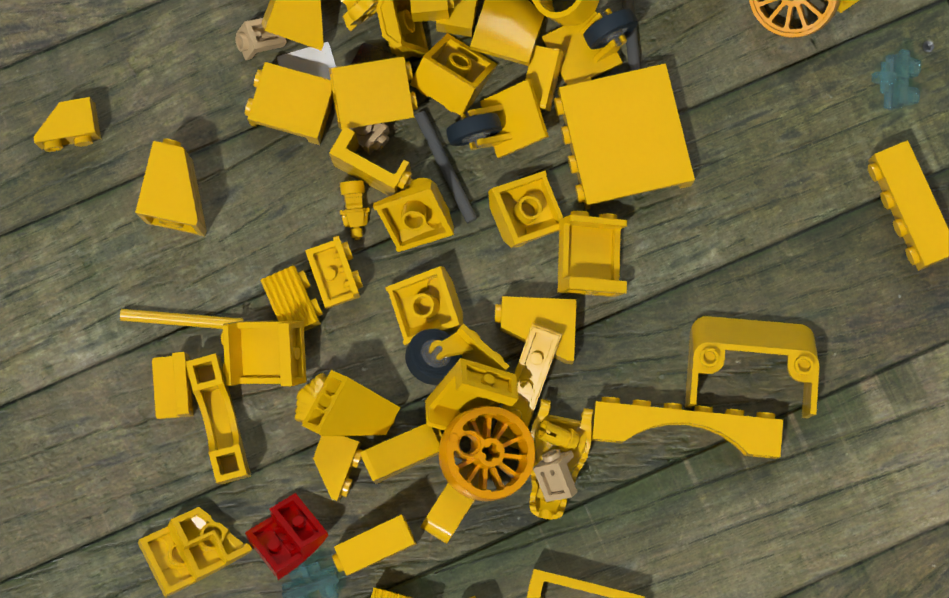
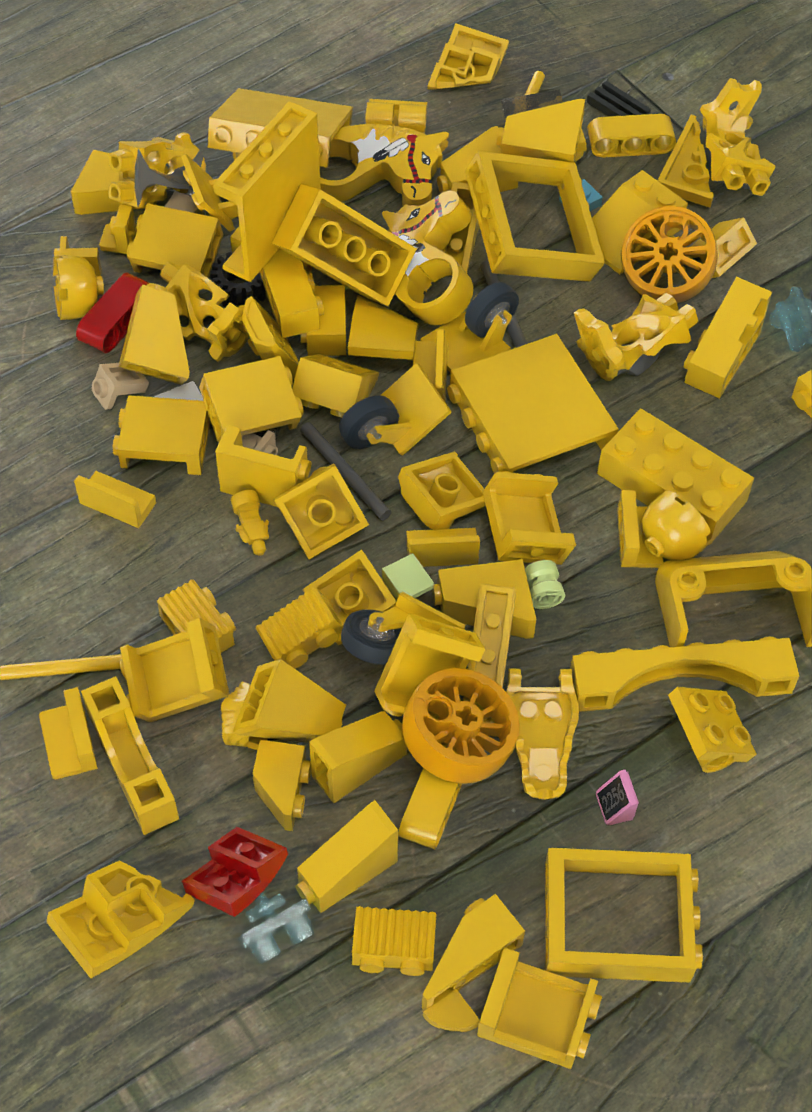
camera: 15 degrees left, 25 degrees down
yellow slope [135,139,207,236] -> none
yellow bracket [305,236,363,309] -> none
tan bracket [533,449,577,502] -> none
yellow pin [537,420,579,452] -> none
none -> yellow panel [74,471,156,528]
none -> yellow brick [256,587,343,668]
none -> yellowish green panel [382,553,434,601]
none -> yellow panel [406,527,480,567]
none -> yellowish green wheel [525,560,565,609]
none -> yellow hips [574,293,699,381]
none -> slope [596,770,639,825]
none -> yellow brick [597,408,754,545]
none -> yellow panel [617,490,664,568]
none -> yellow cylinder [642,491,712,560]
none -> yellow plate [668,687,757,773]
none -> yellow wedge [683,276,772,399]

